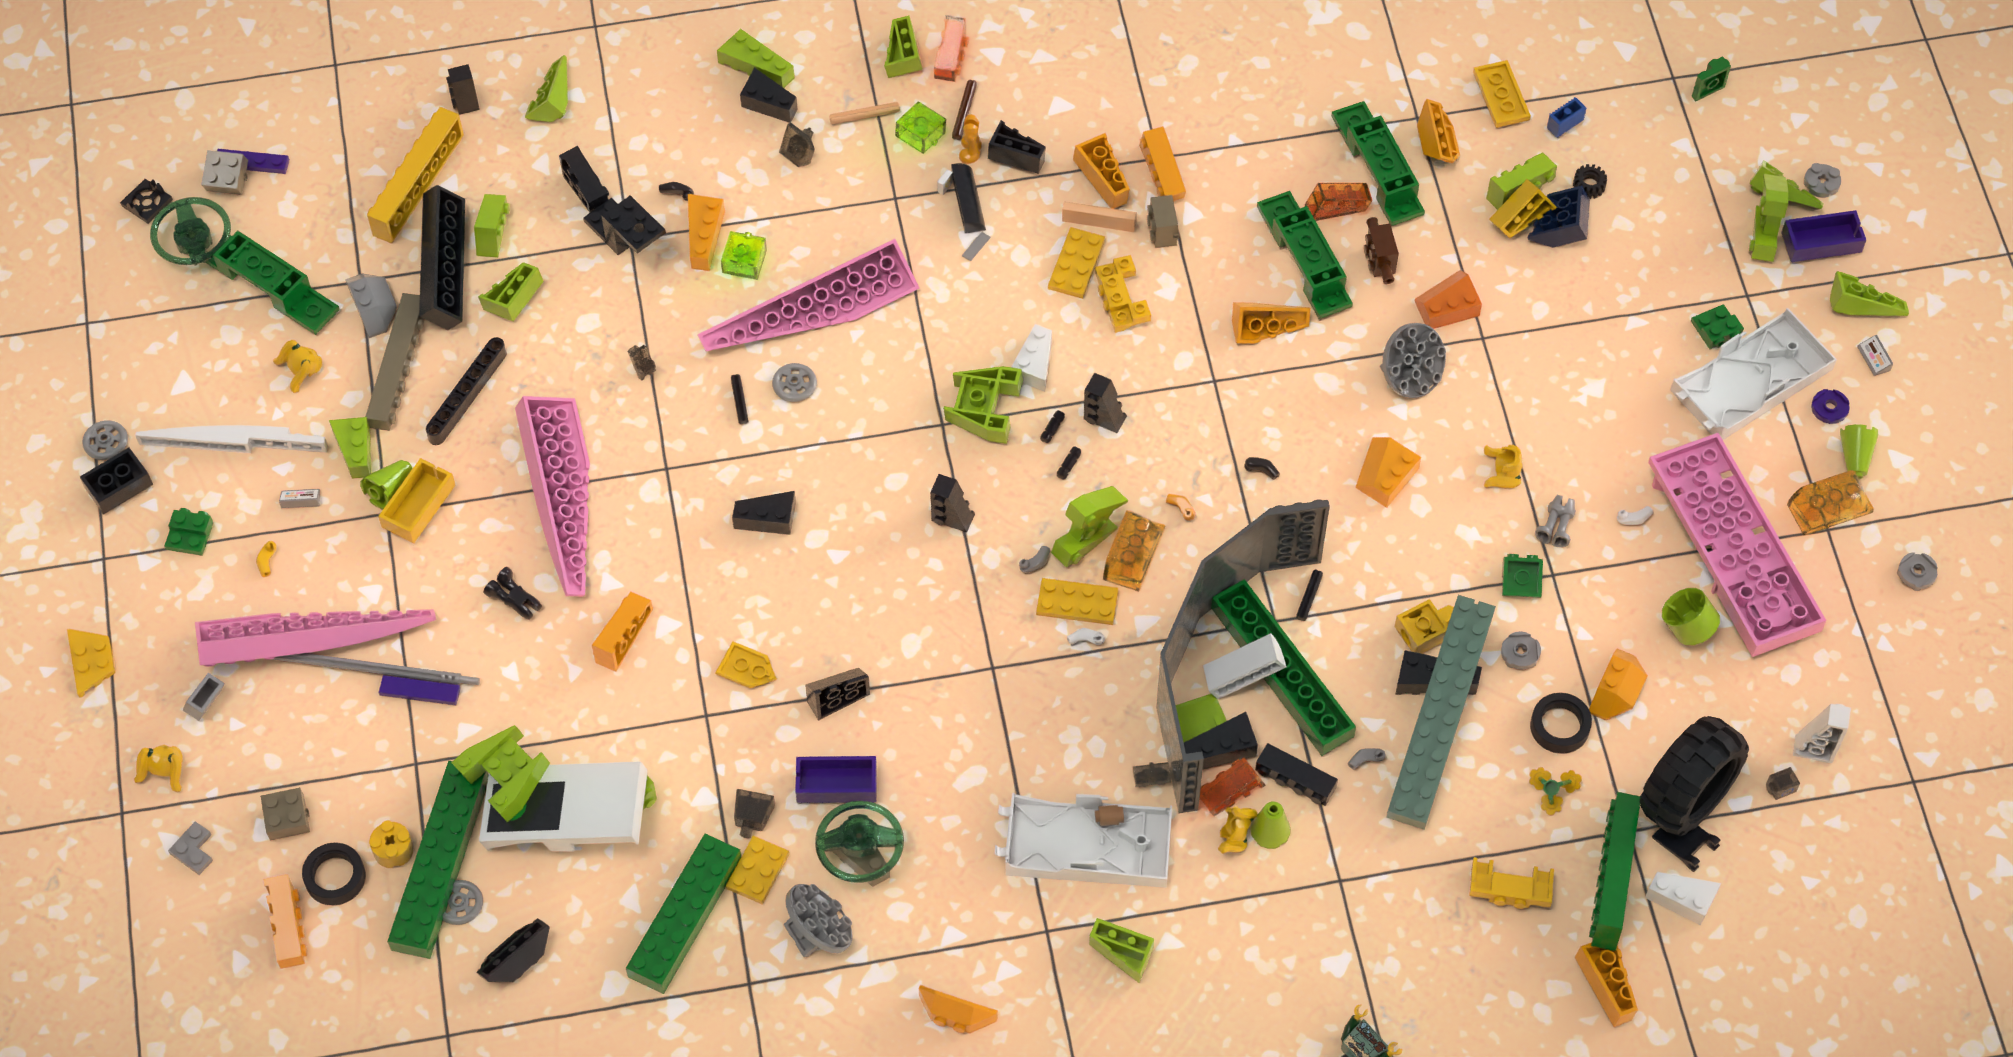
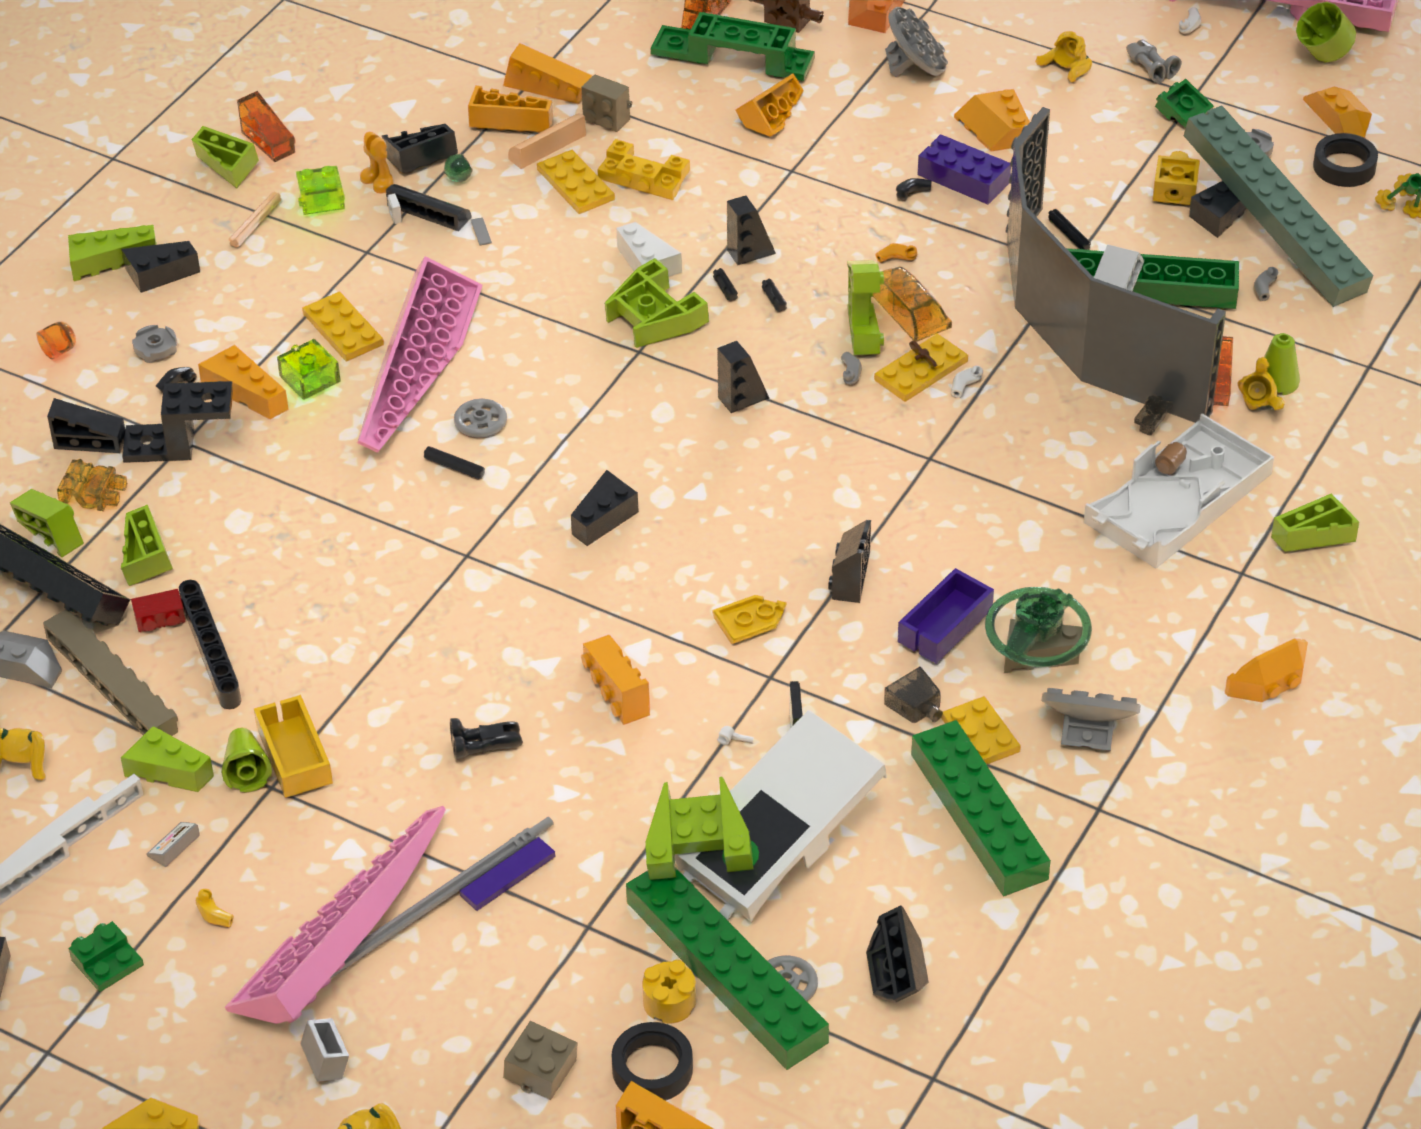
camera: 50 degrees left, 15 degrees down
bright pink wedge [515,396,590,597] -> none
clear smoke hips [627,344,656,381] -> none
clear smoke piece [779,123,815,167] -> none
reddish brown axle [952,79,977,140] -> none
black brick [1255,743,1338,806] -> none
none -> clear orange helmet [36,321,76,360]
none -> clear yellow hips [57,459,128,512]
none -> red brick [131,588,185,633]
none -> light grey plate [132,325,177,363]
none -> yellow plate [302,291,384,362]
none -> clear green piece [444,154,473,182]
none -> white hand [717,725,754,745]
none -> black tile [789,681,803,728]
none -> reddish brown piece [909,340,938,367]
none -> dark purple piece [917,134,1011,205]

